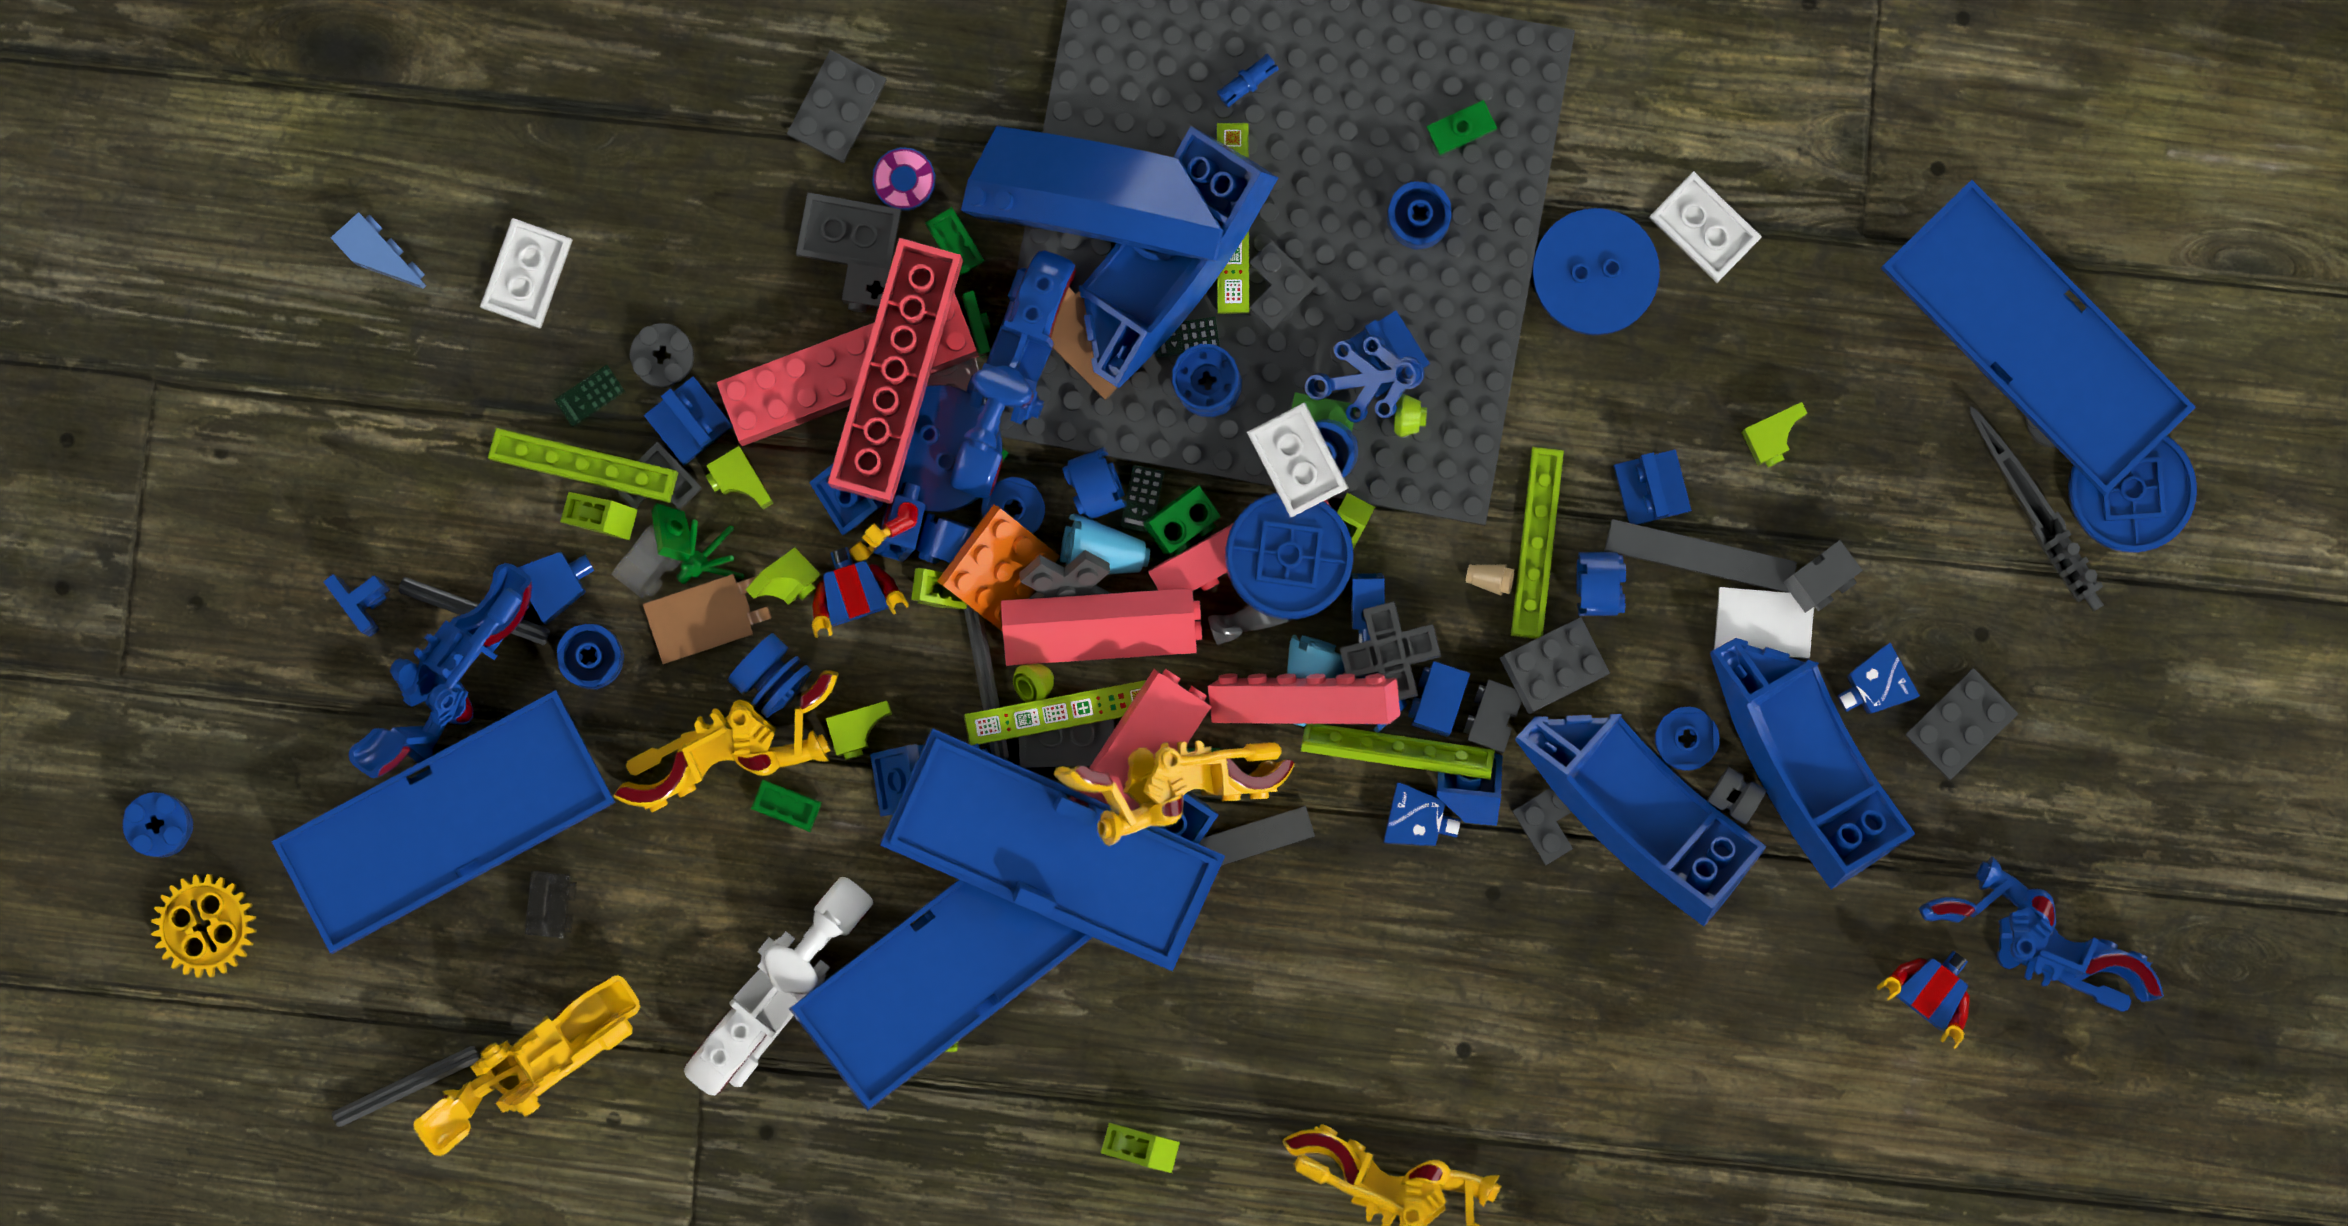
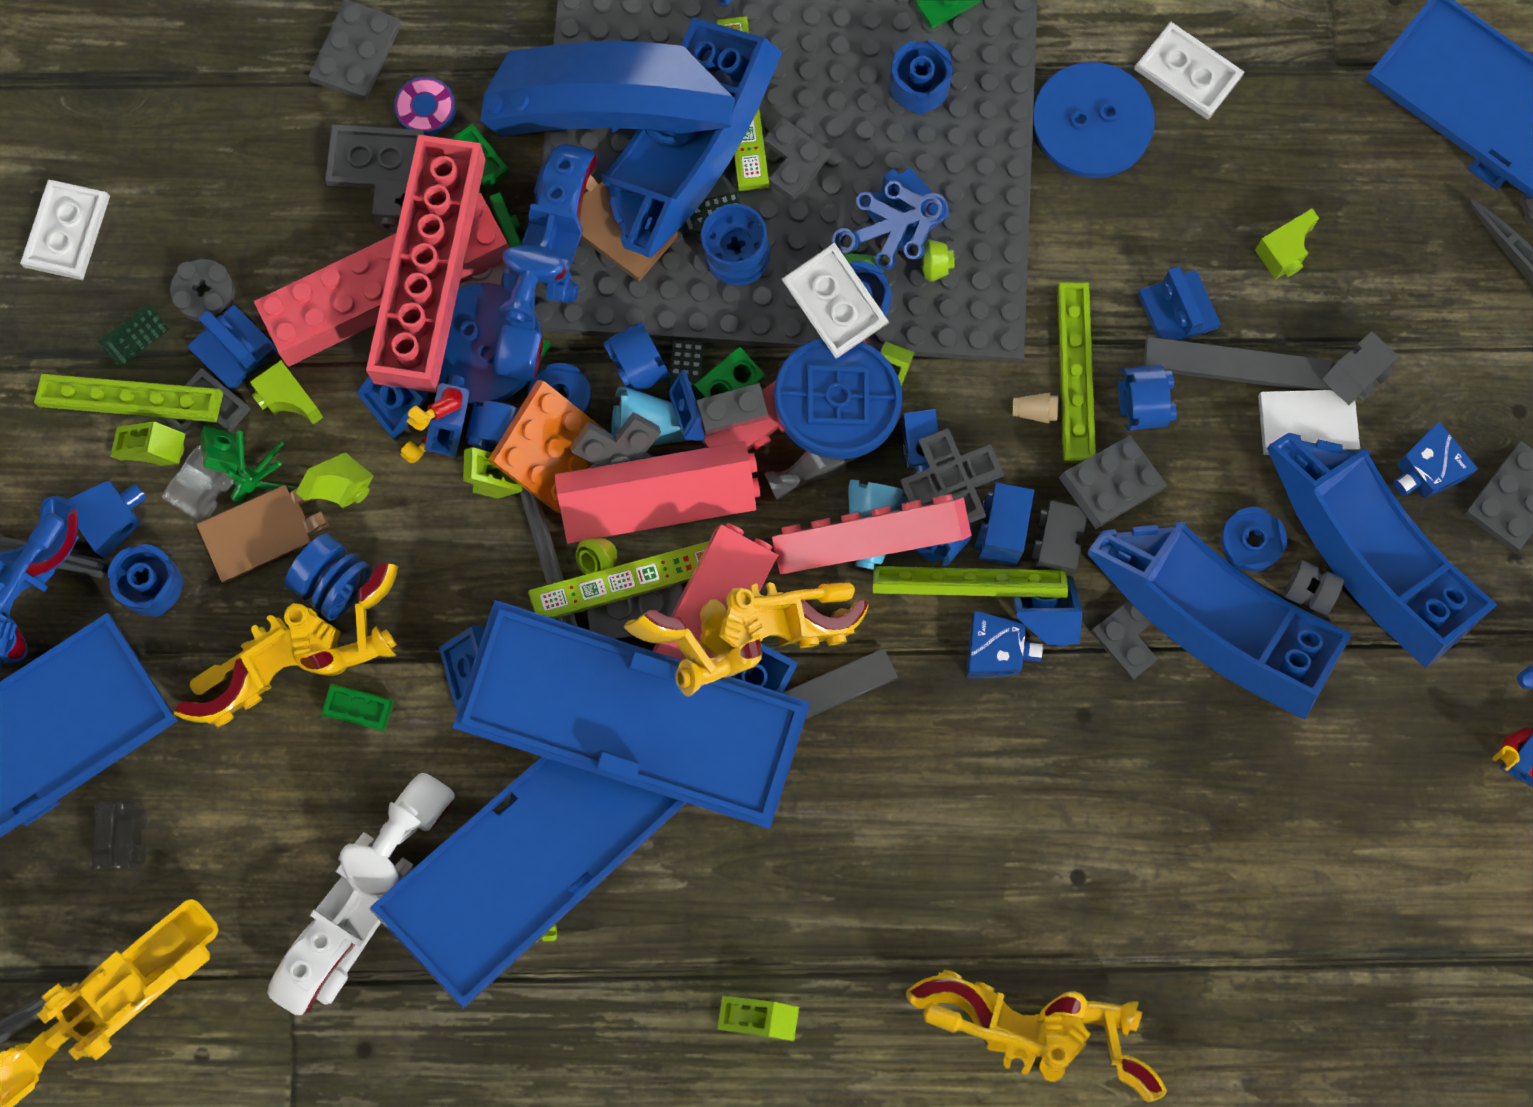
camera: 10 degrees left, 10 degrees down
torso [812,547,909,638] -> none
lime arch [826,701,892,760] -> none
none -> blue slope [669,370,705,441]
none -> dark grey brick [697,383,768,436]

